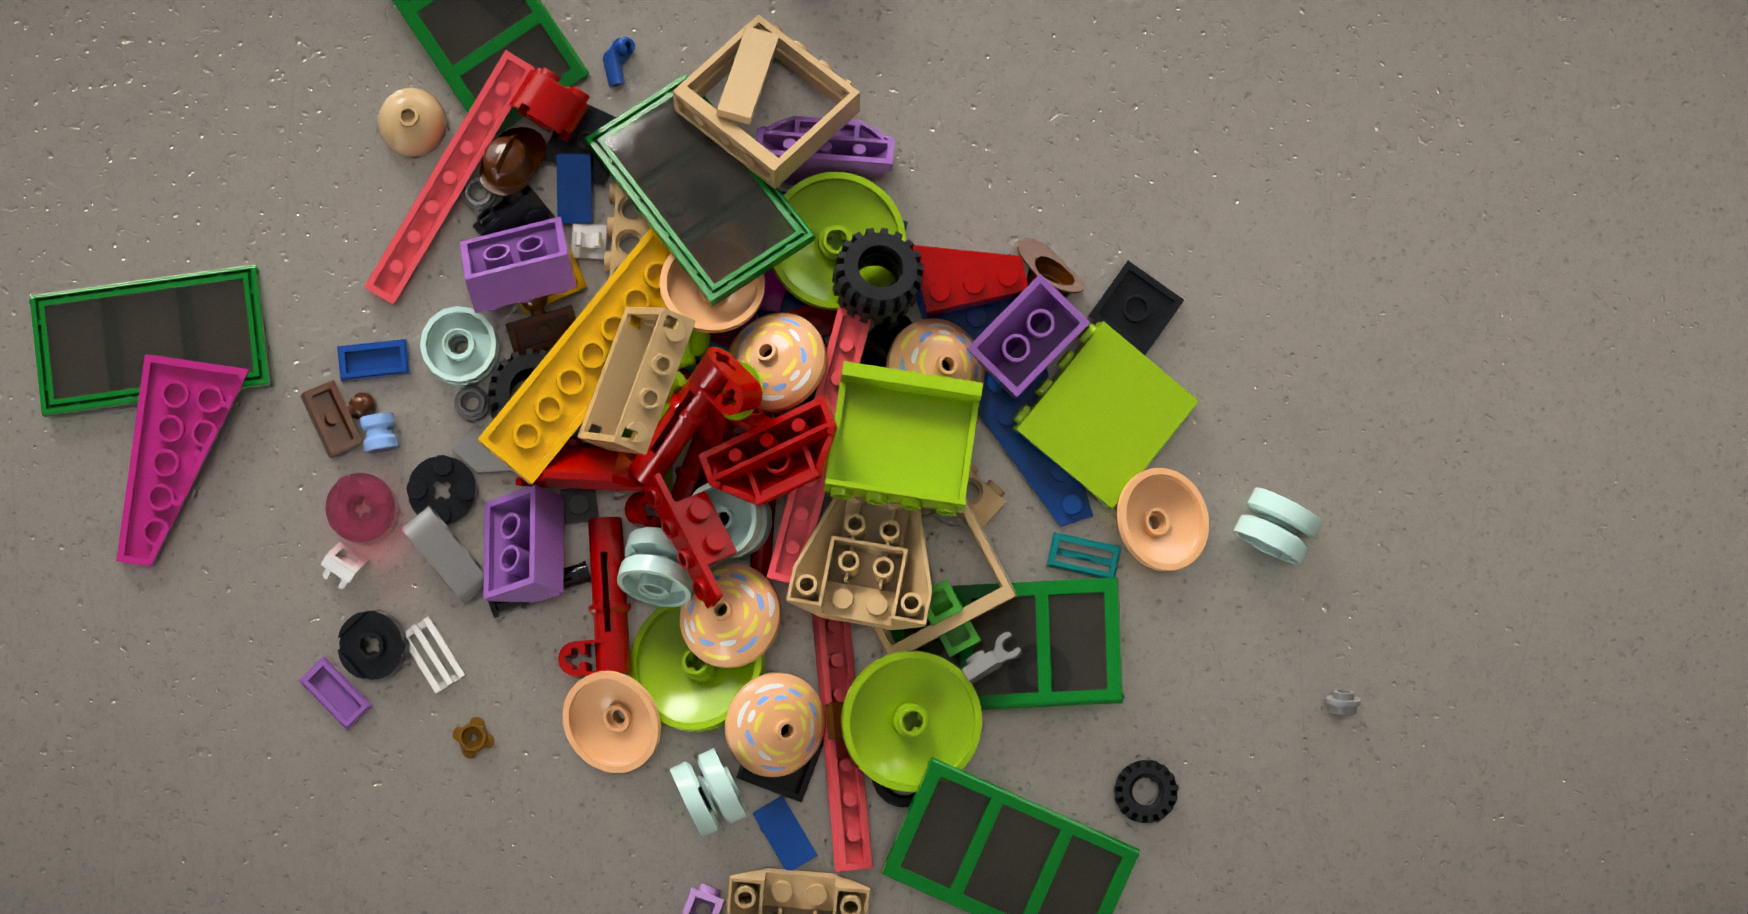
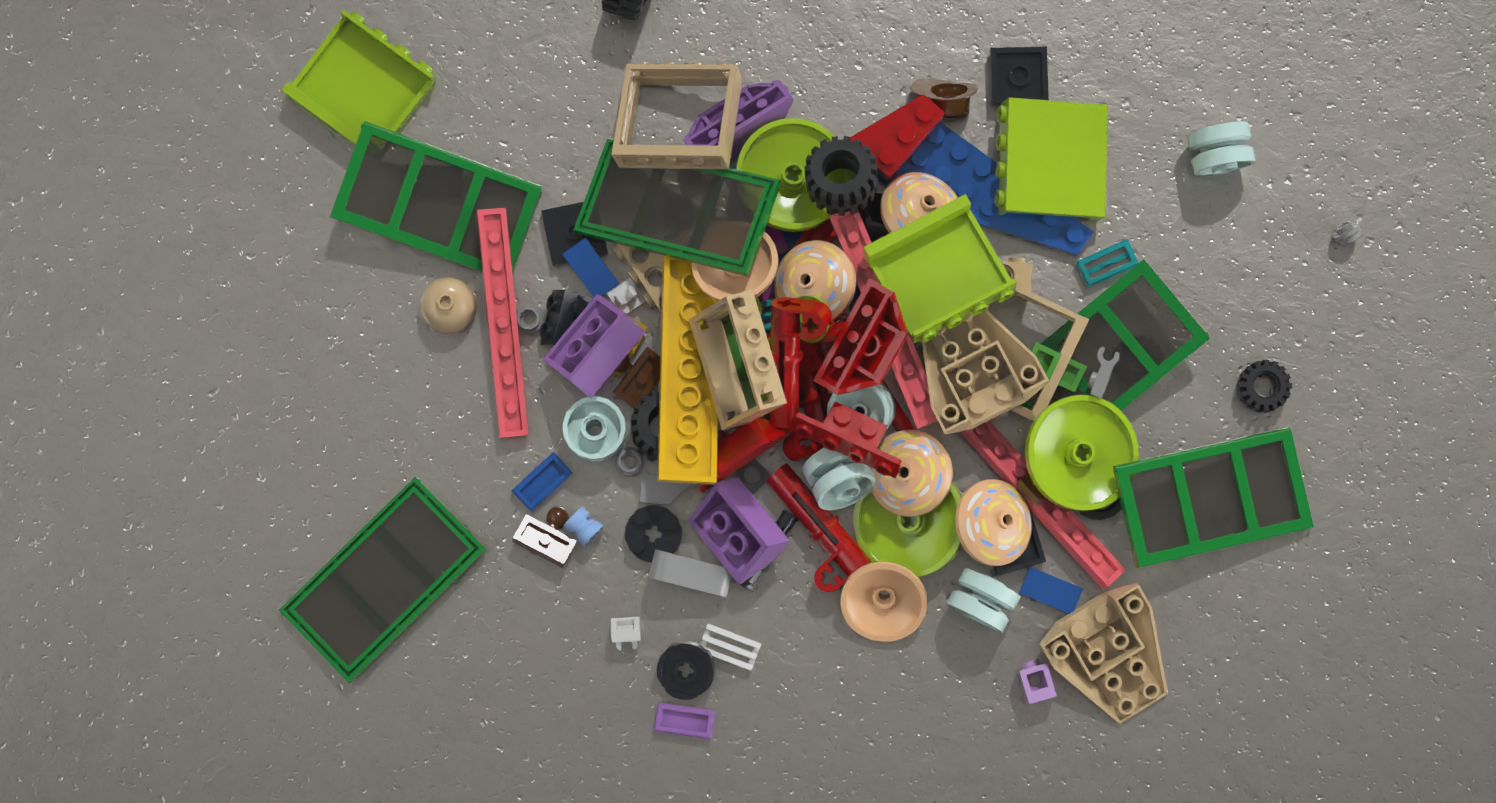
camera: 40 degrees left, 0 degrees up
dark pink wing [116,354,250,566] -> none
clear pink brick [325,473,400,546] -> none
pearl gold plate [453,717,494,758] -> none
reddish brown piece [479,127,547,196] -> none
red brick [509,67,590,142] -> none
blue arm [603,37,635,87] -> none
tan tile [716,26,779,125] -> none
medium lavender slope [967,274,1090,400] -> none
light nougat dish [1117,468,1209,572] -> none

